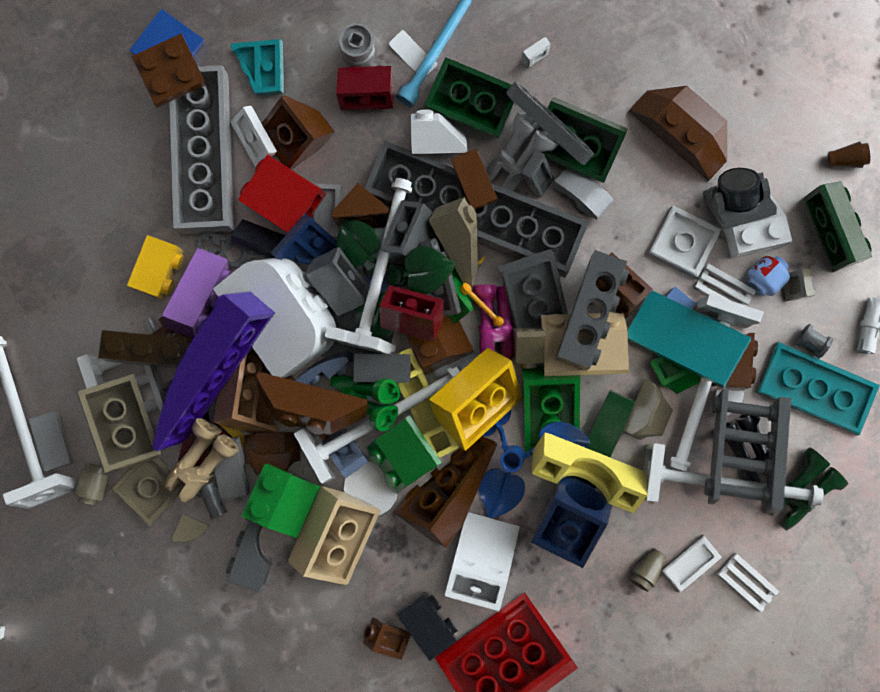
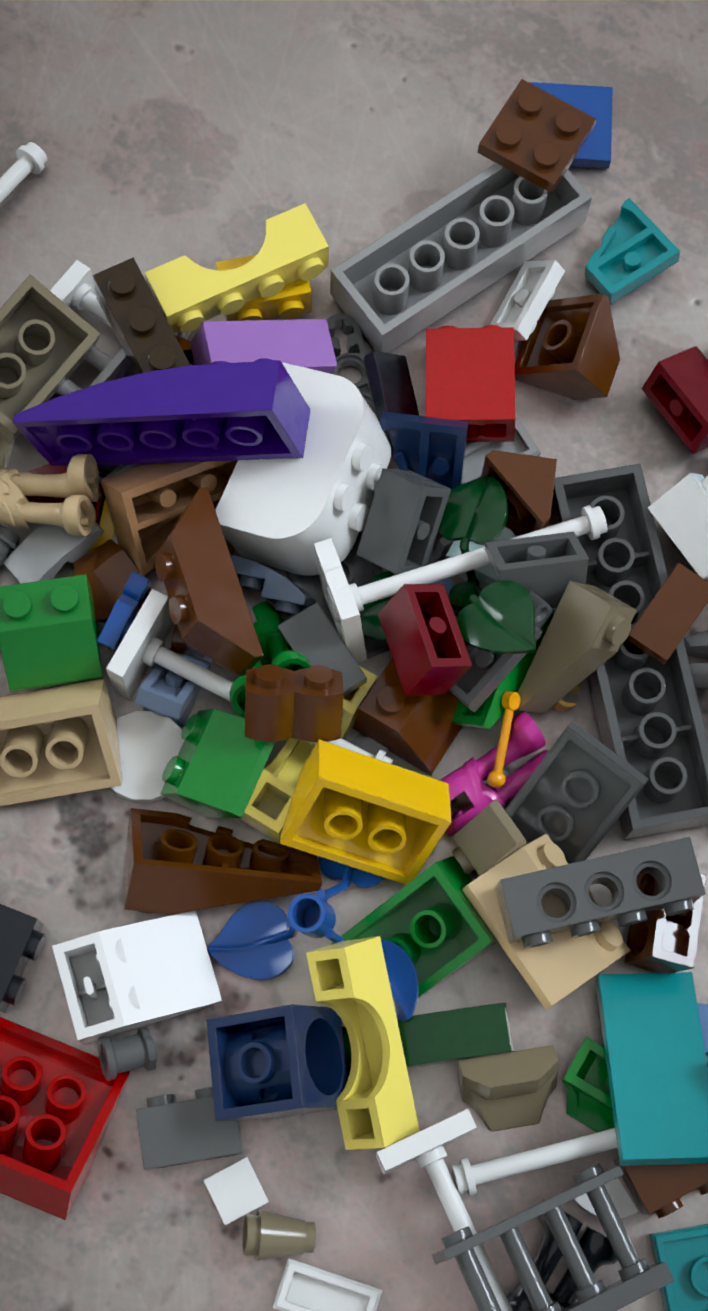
camera: 50 degrees right, 10 degrees down
none -> blue plate [97,571,151,652]
none -> dark grey bush [98,1027,157,1081]
none -> dark grey brick [136,1087,244,1170]
none -> light yellow arch [144,203,329,334]
none -> white tile [203,1157,269,1225]
none -> reddish brown brick [245,664,344,742]

